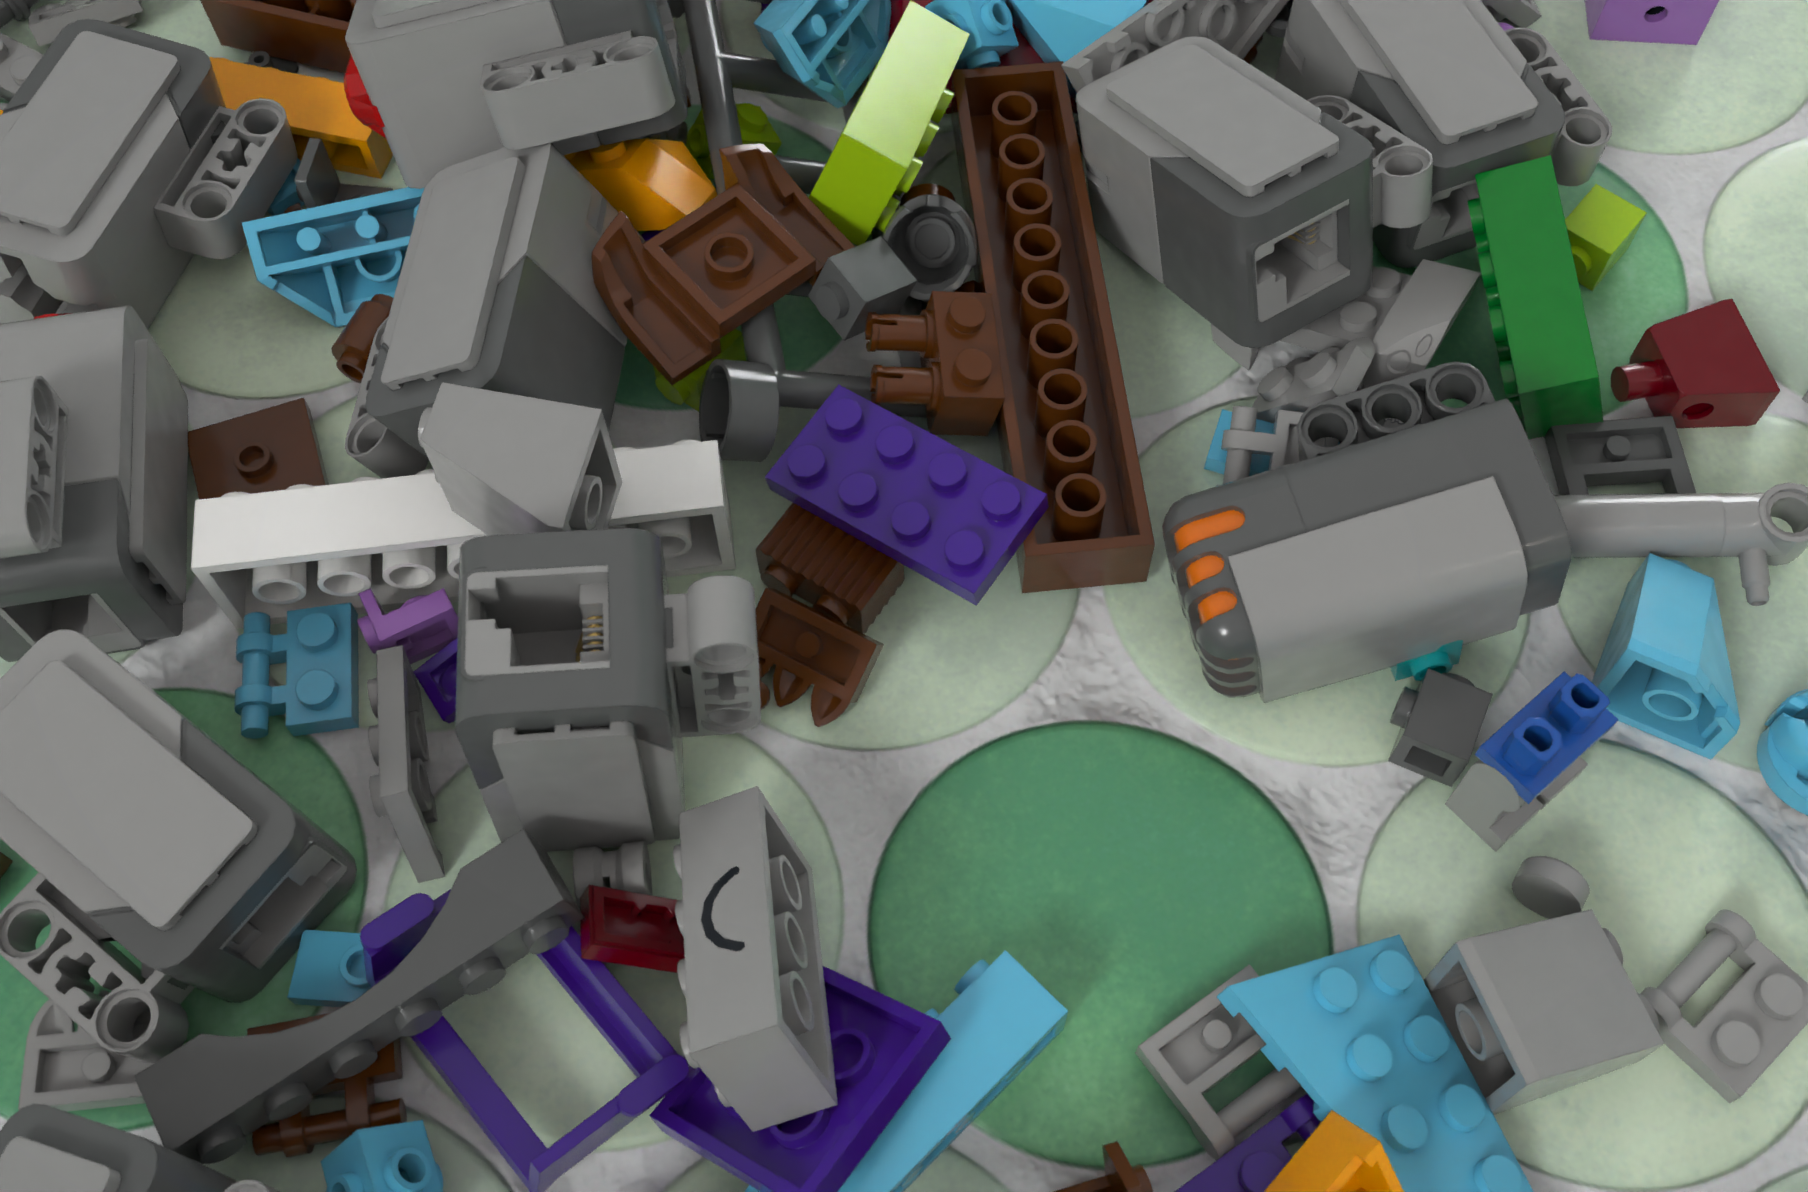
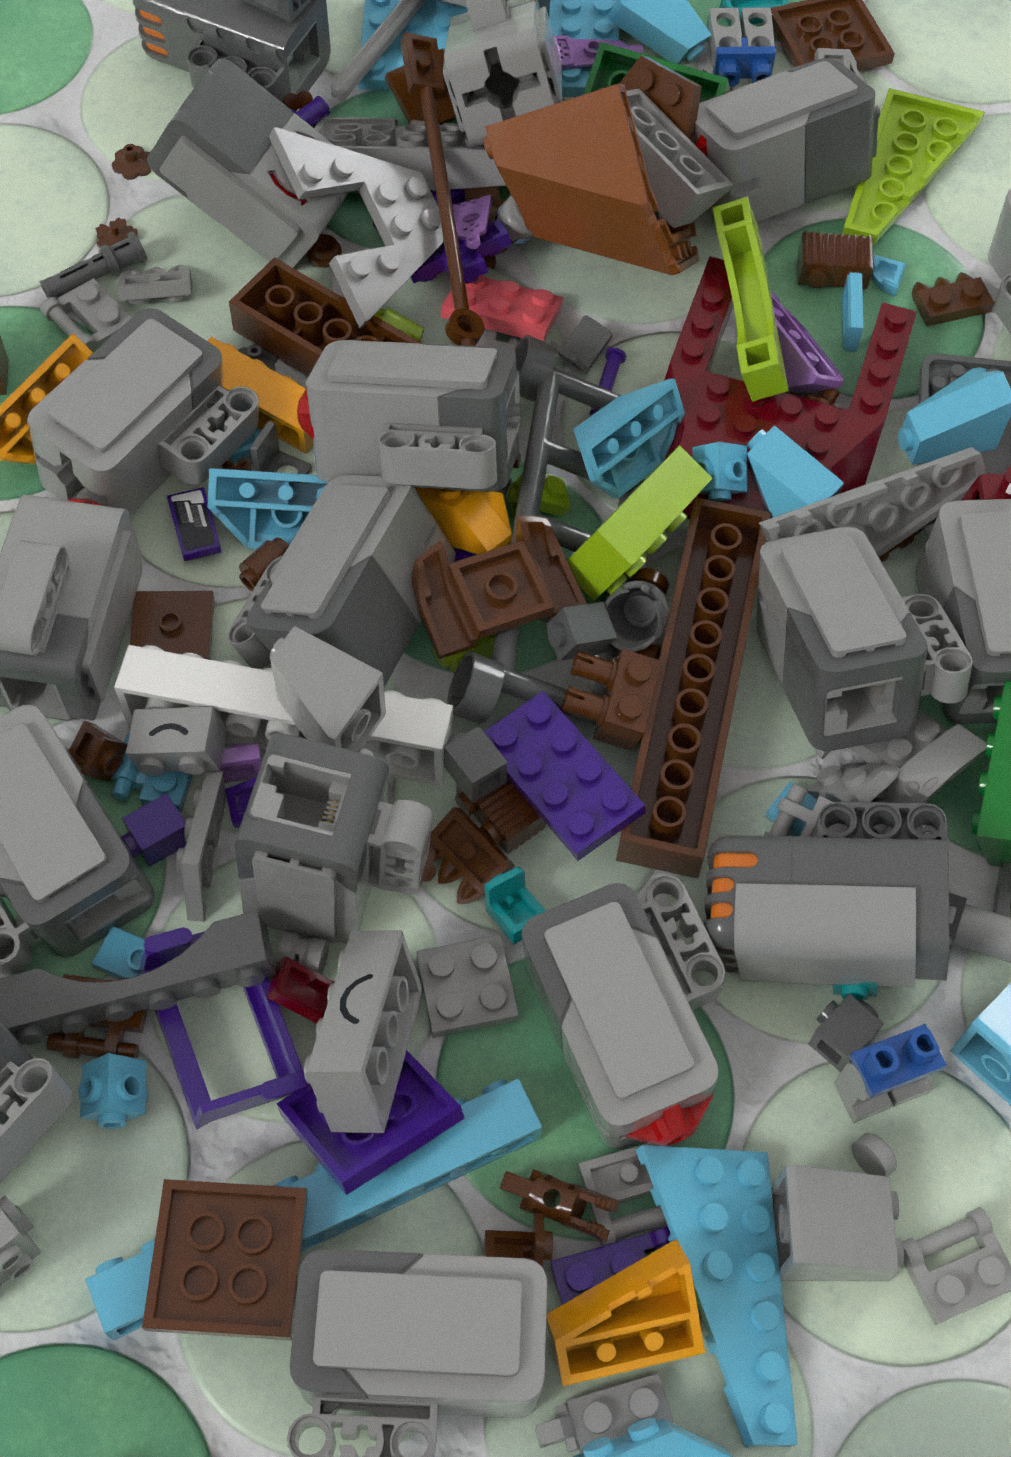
camera: 15 degrees right, 0 degrees up
none -> reddish brown bracket [69,721,127,781]
none -> dark purple brick [122,793,187,867]
none -> light grey brick [126,706,227,776]
none -> slope [167,487,222,561]
none -> light grey plate [416,935,519,1038]
none -> dark grey brick [444,726,508,803]
none -> teal bracket [484,866,546,944]
none -> reddish brown hinge [500,1169,620,1242]
none -> light grey piece [522,874,725,1149]

